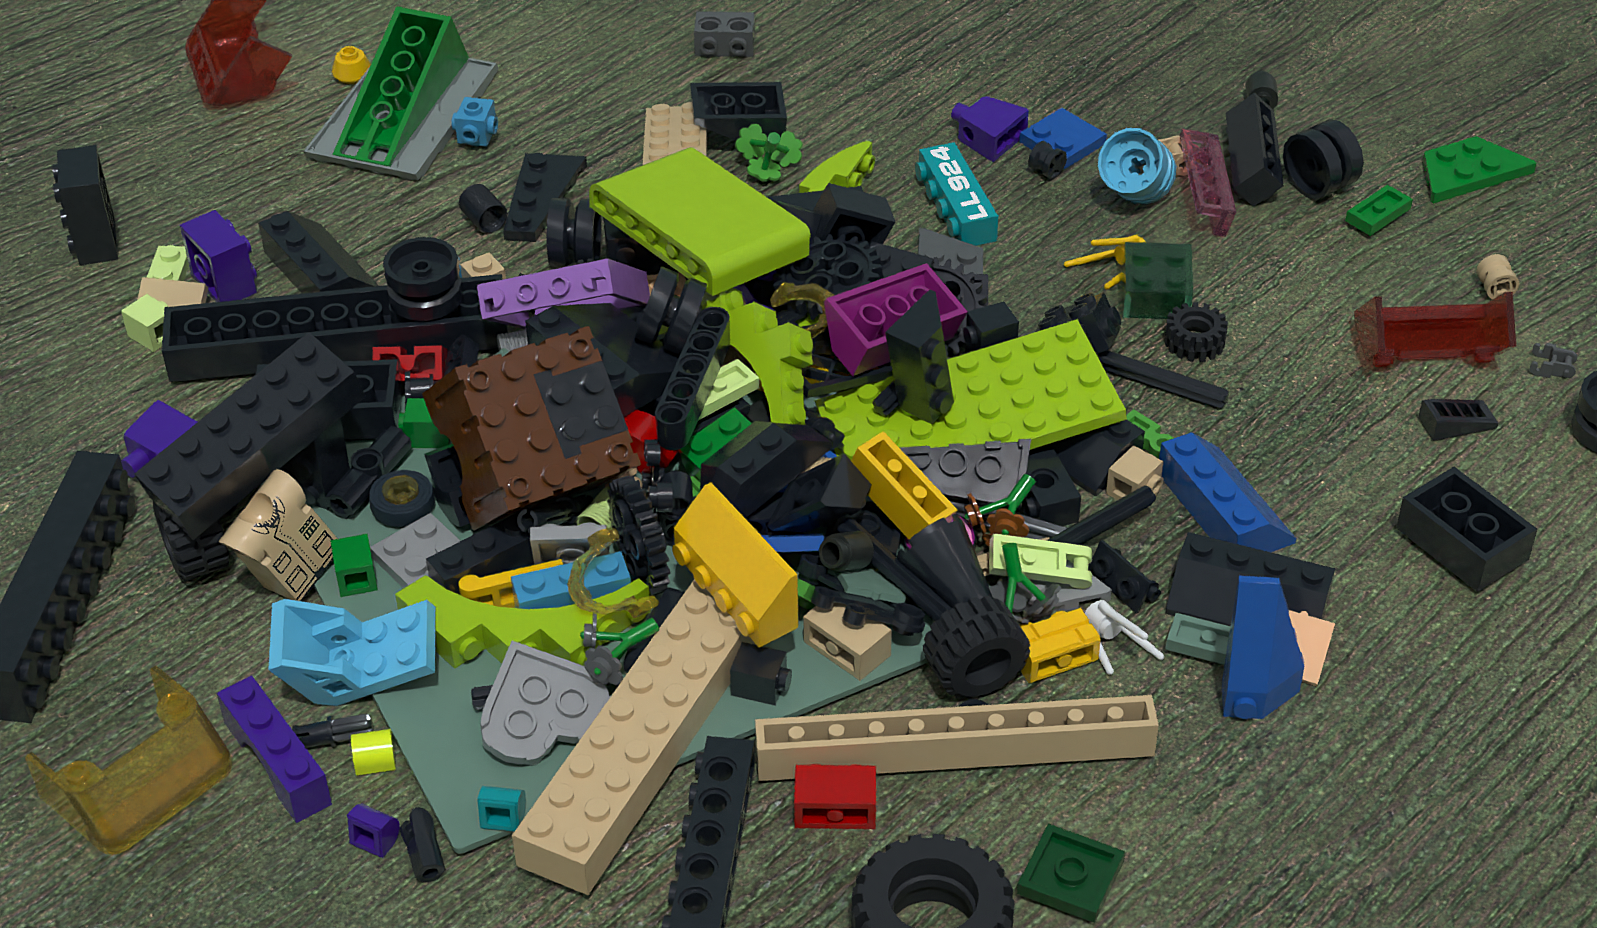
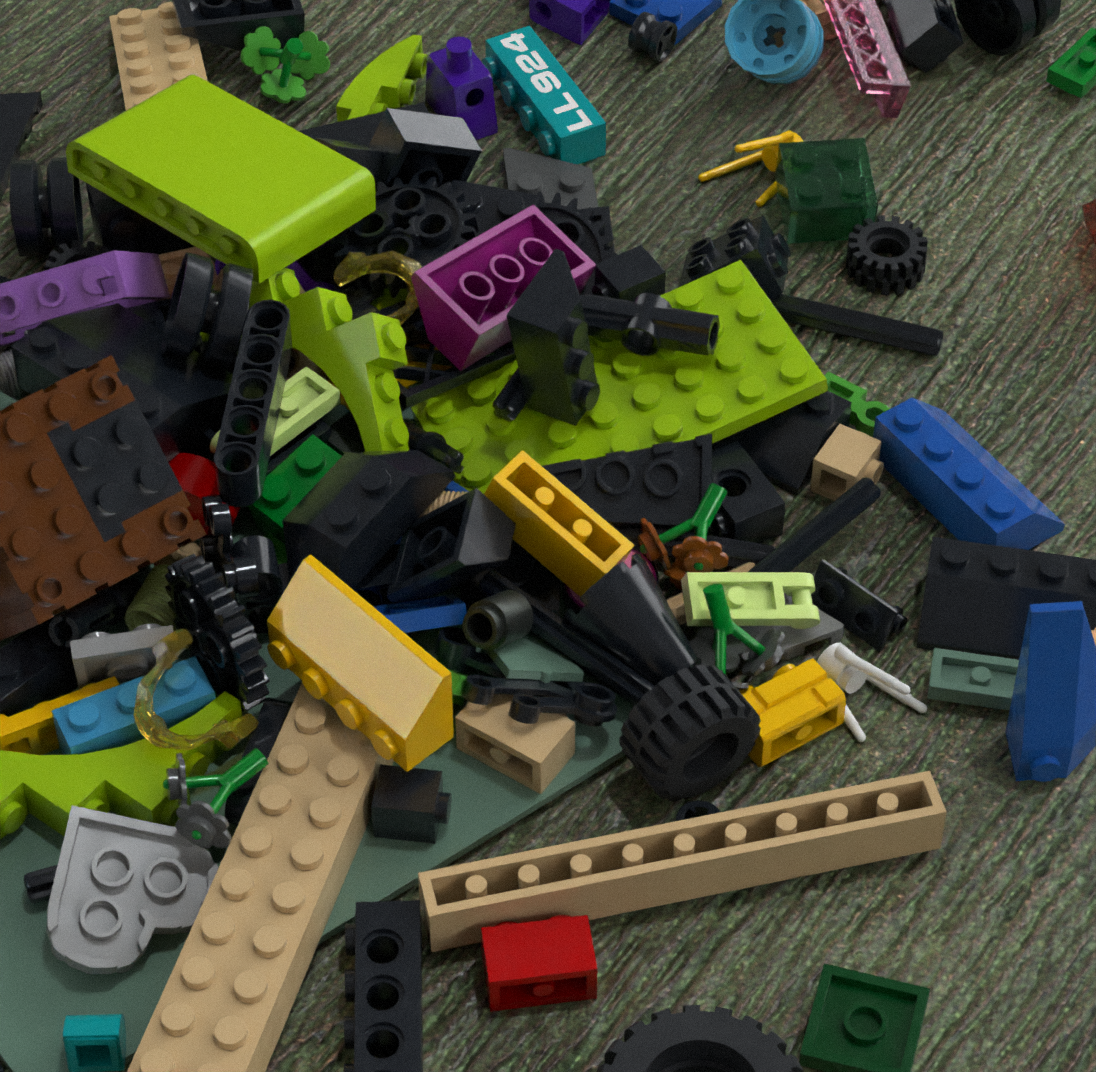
camera: 10 degrees left, 5 degrees up
none -> dark purple torso [425,36,498,140]
none -> black piece [580,293,720,356]

